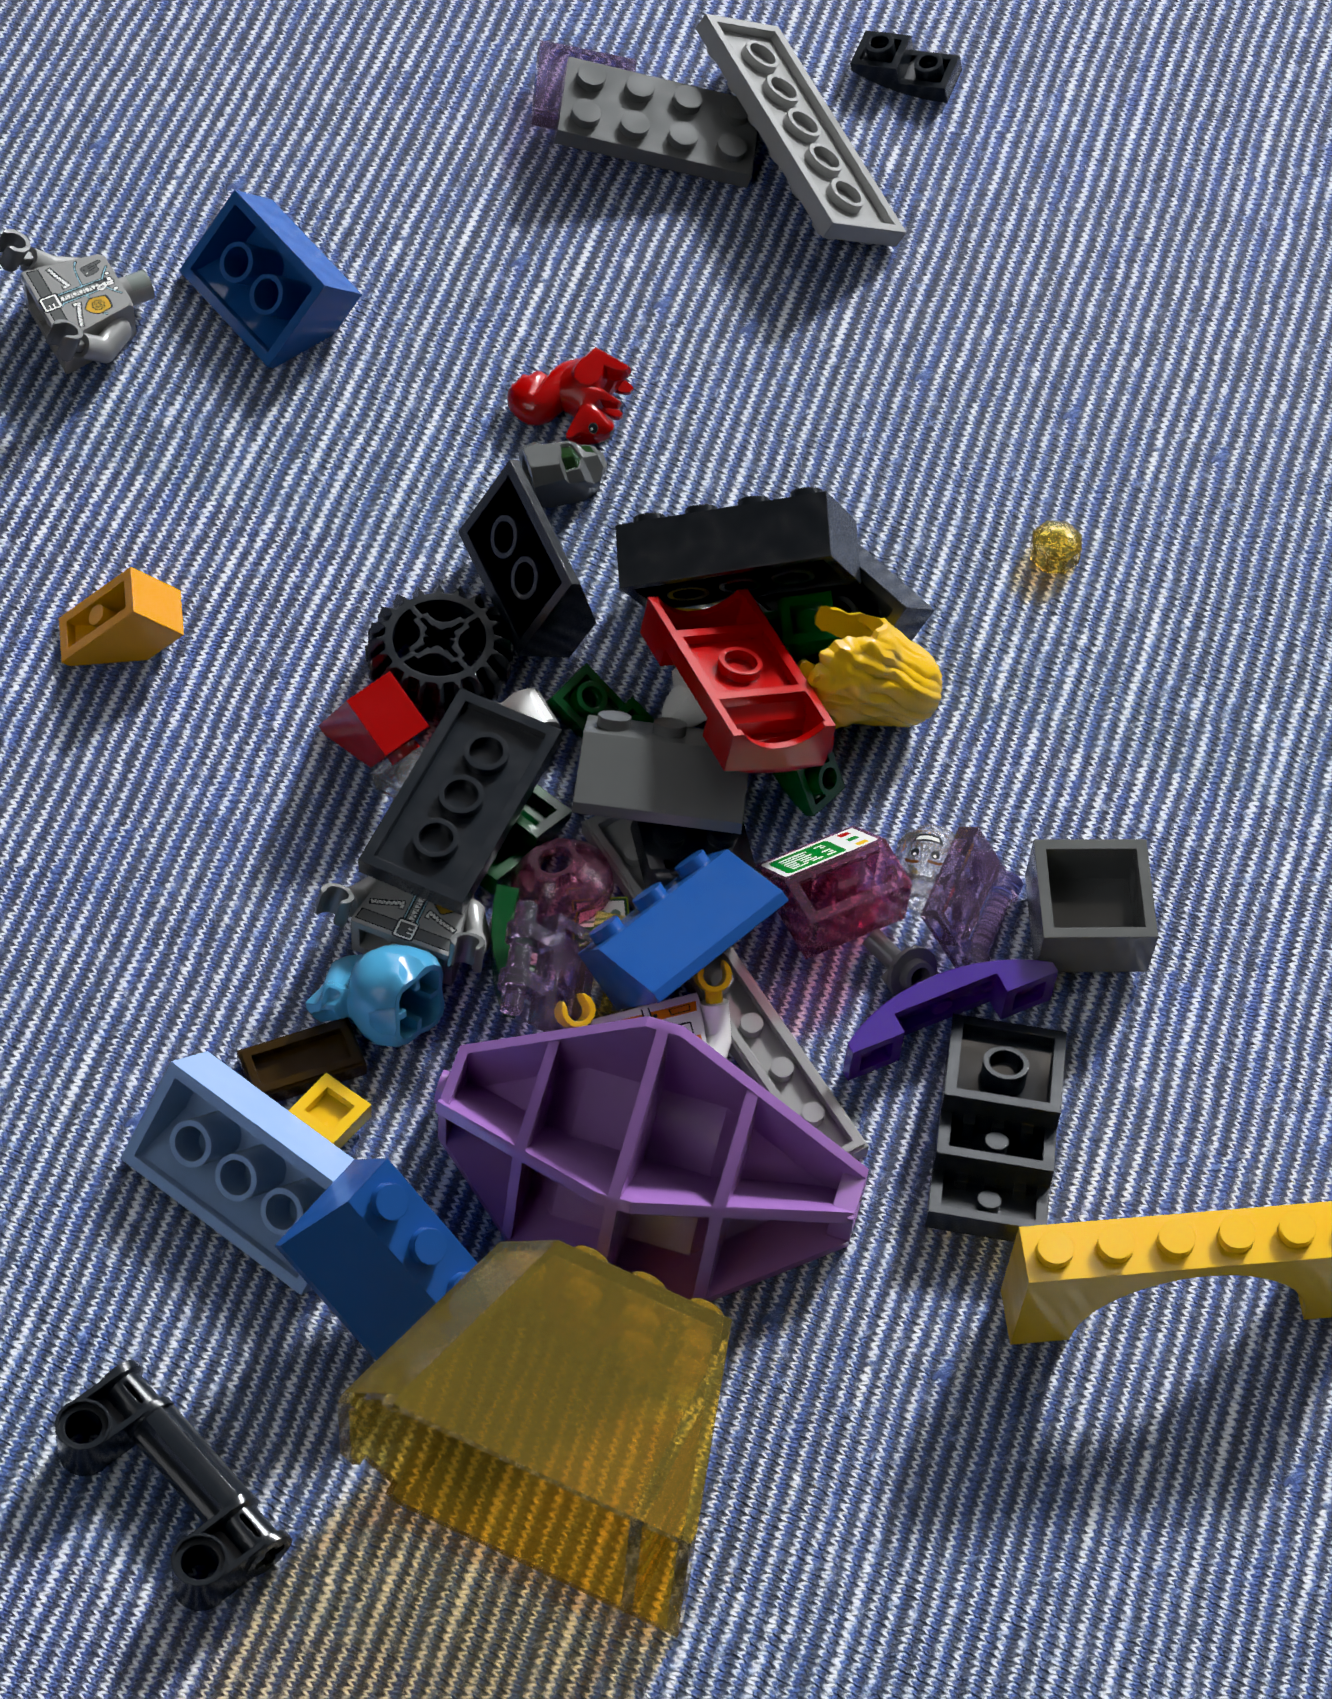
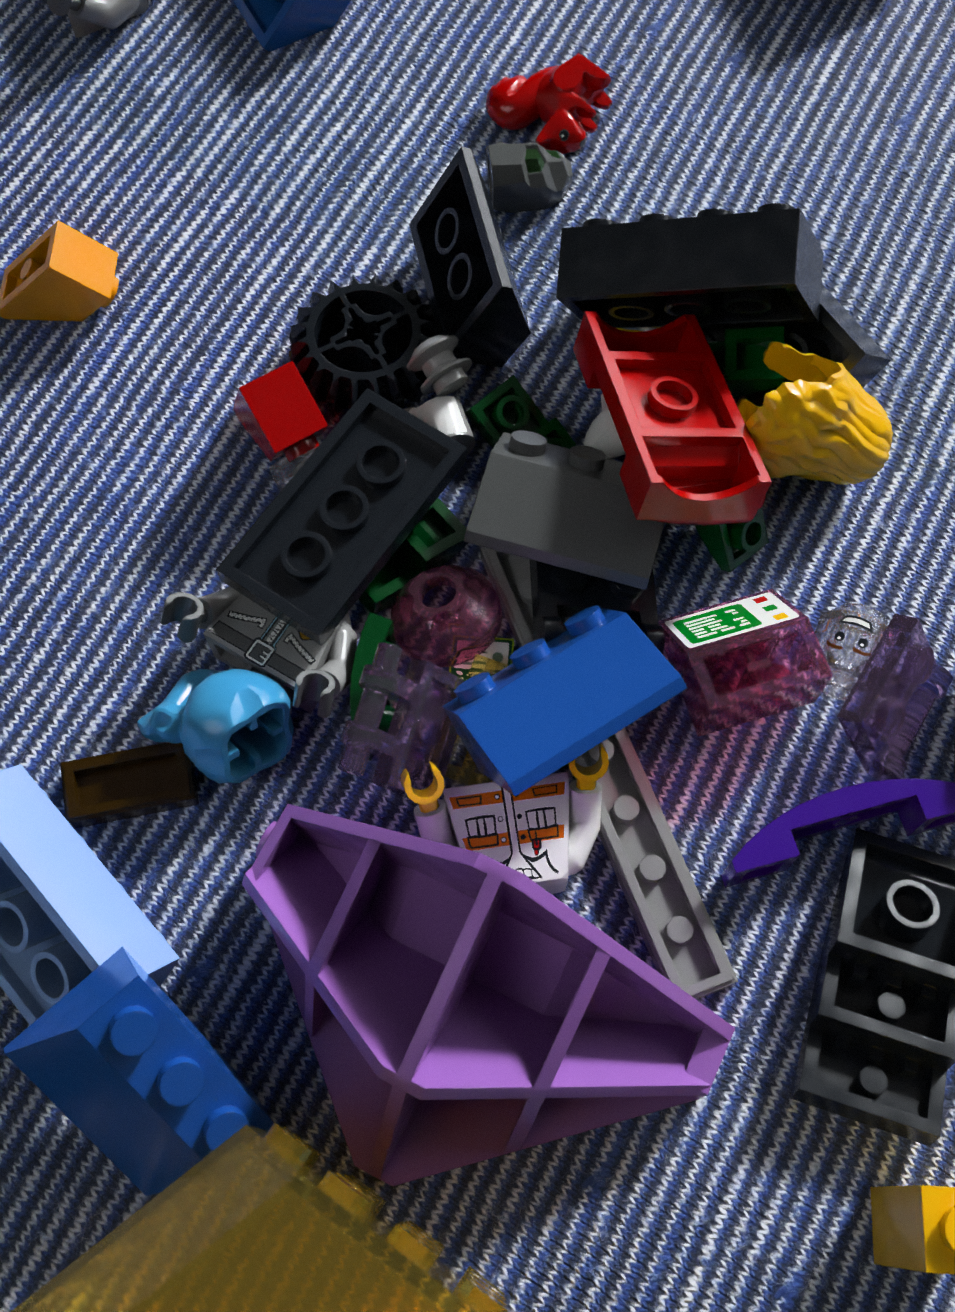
camera: 15 degrees right, 10 degrees up
yellow plate [288,1073,371,1149] -> none
dark grey plate [862,928,937,996] -> none
none -> light grey wheel [407,335,472,397]

